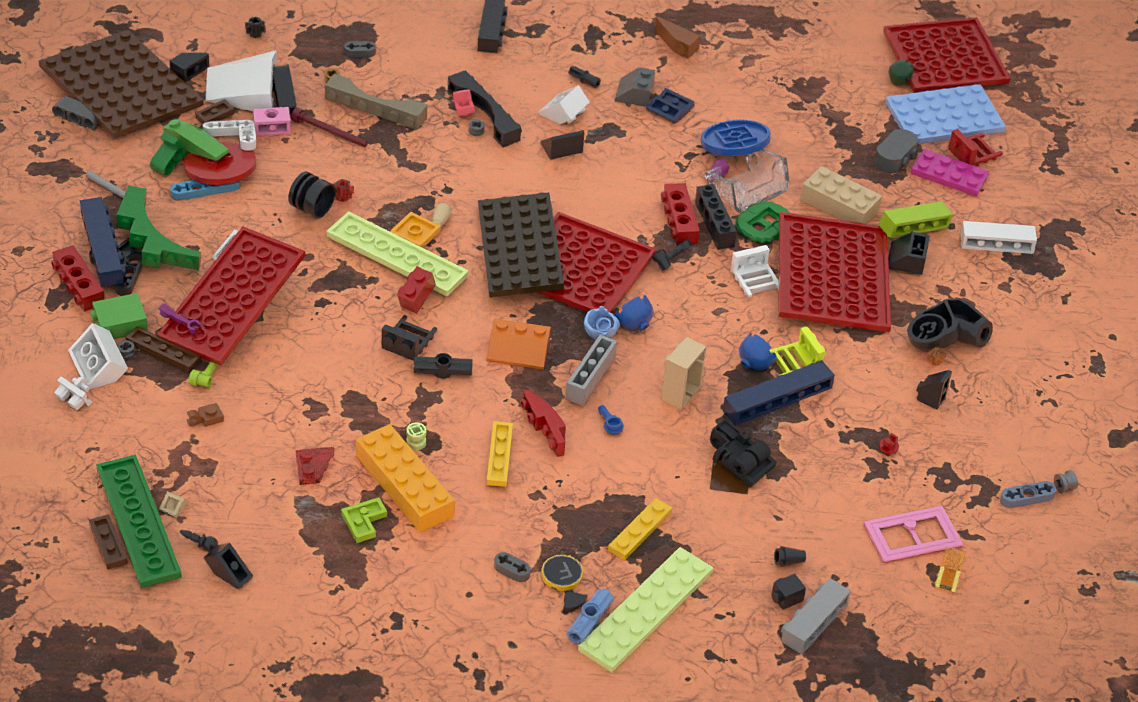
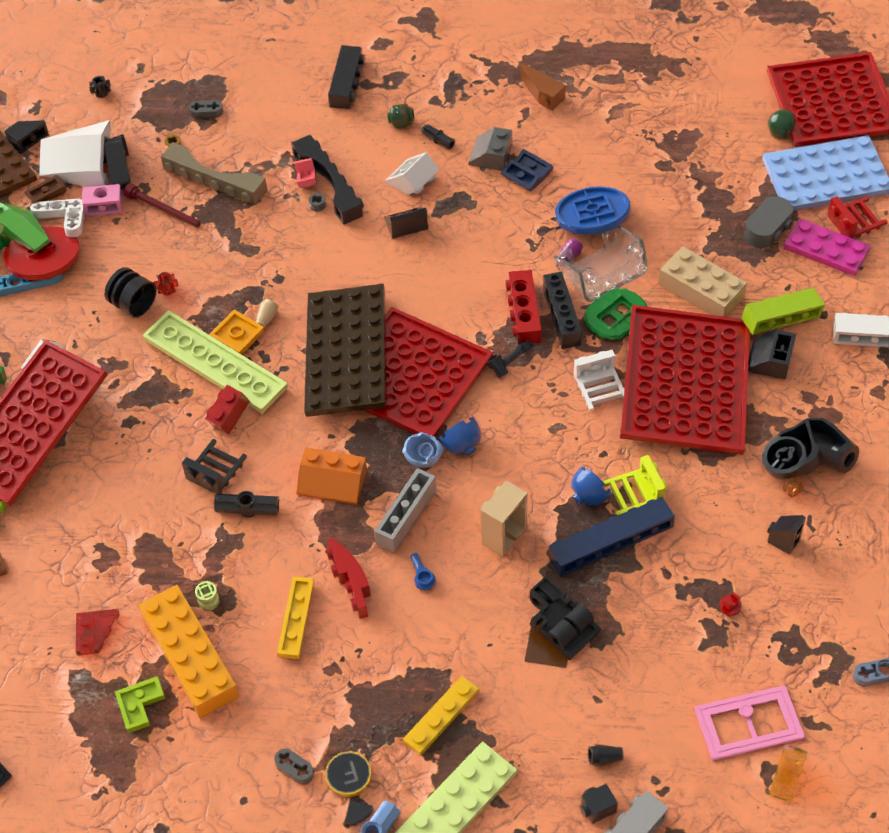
camera: 10 degrees right, 10 degrees up
none -> dark green head [387,103,415,128]

